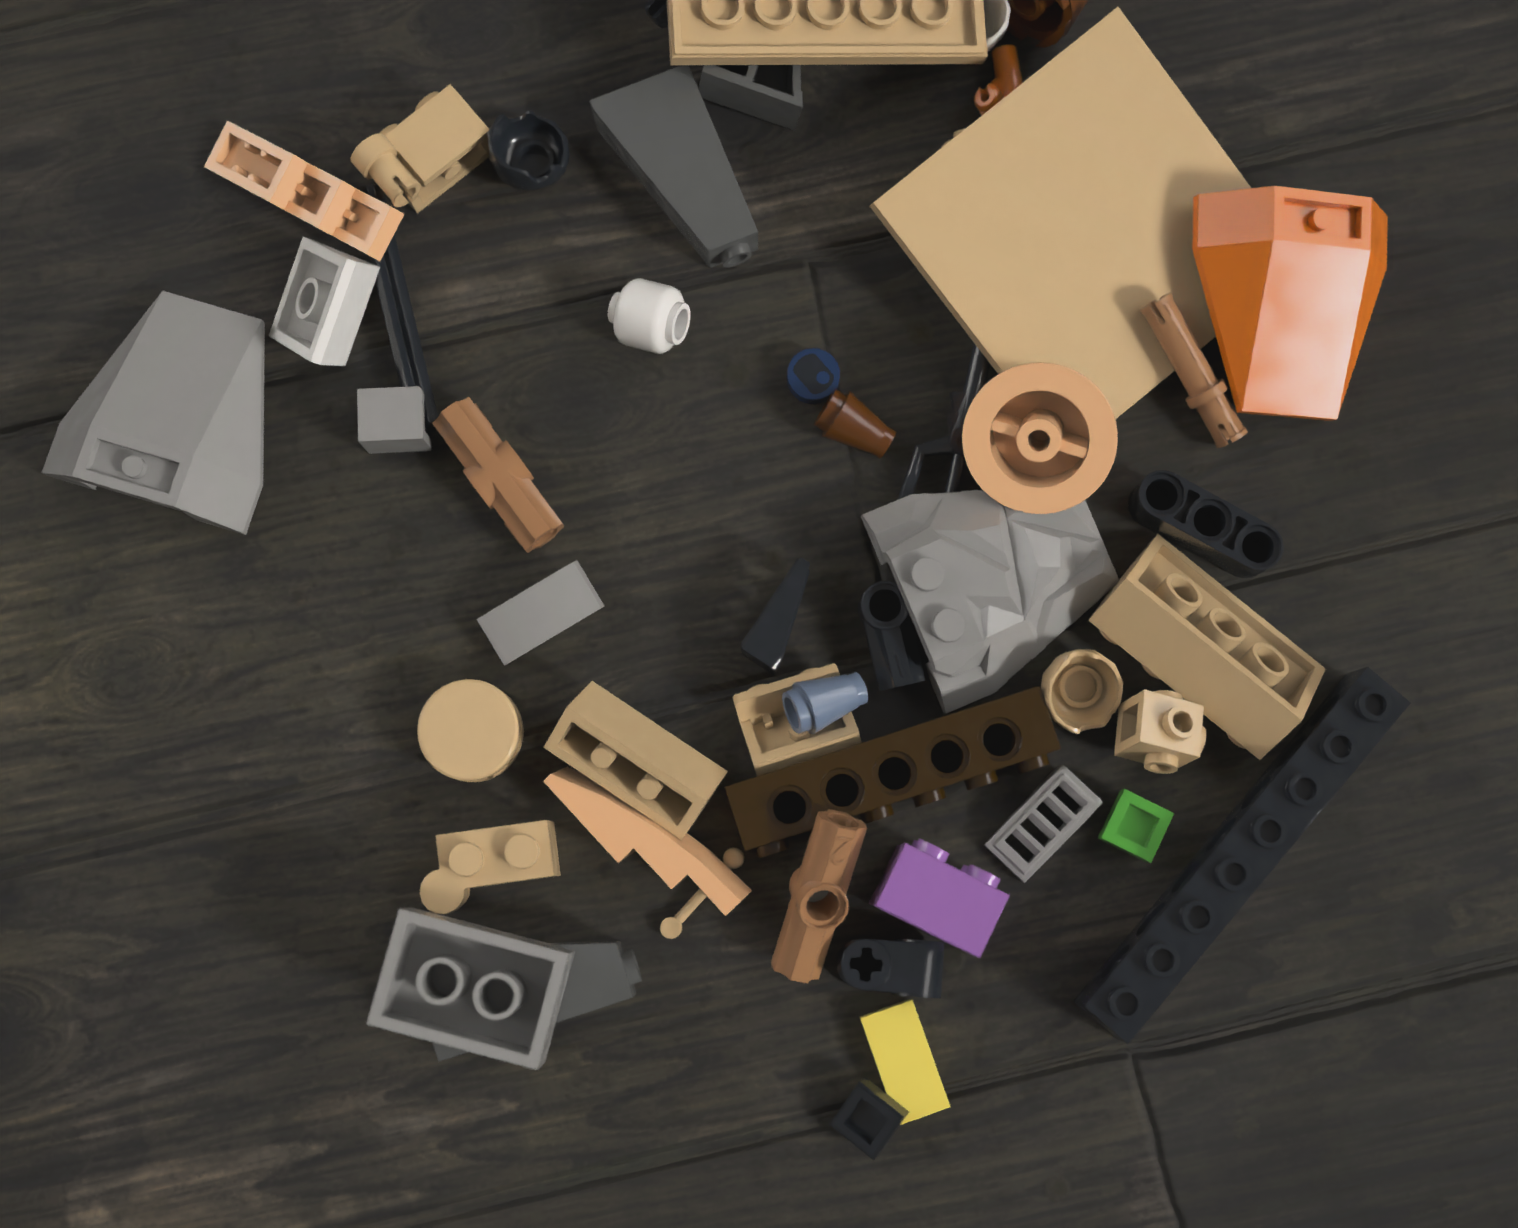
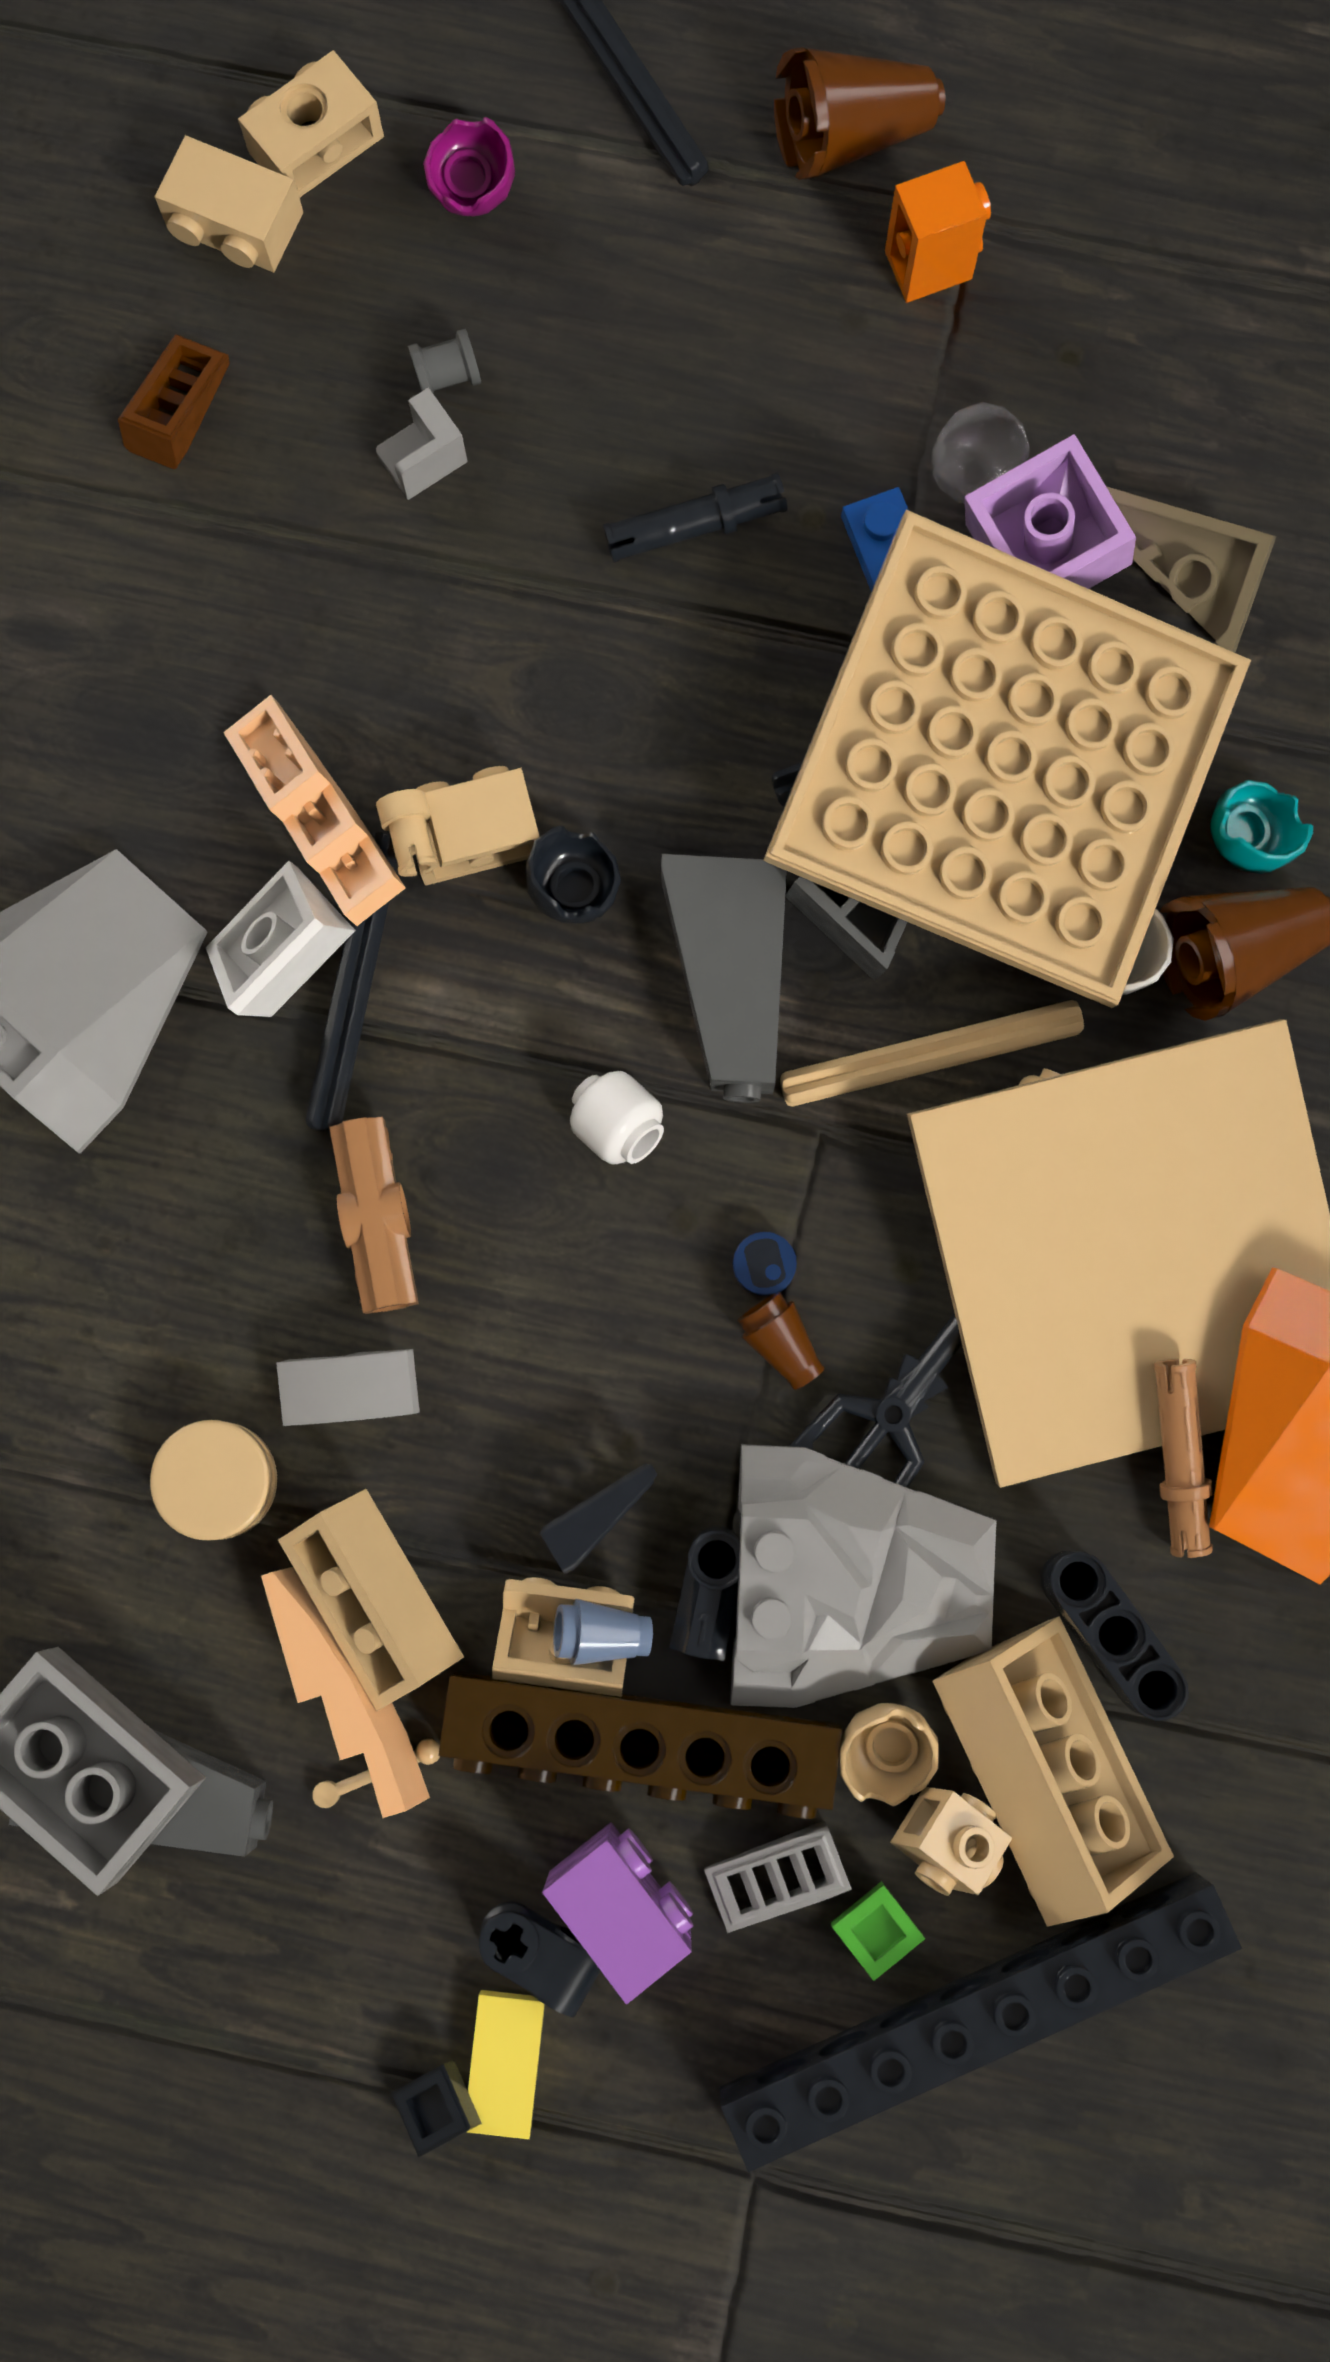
camera: 30 degrees right, 0 degrees up
light grey panel [357,386,432,454] -> none
tan hinge [420,820,561,914] -> none
medium nougat piece [771,809,867,983] -> none
light nougat piece [962,362,1118,514] -> none
orange arm [974,45,1023,115] -> none
none -> tan axle [780,1000,1084,1107]

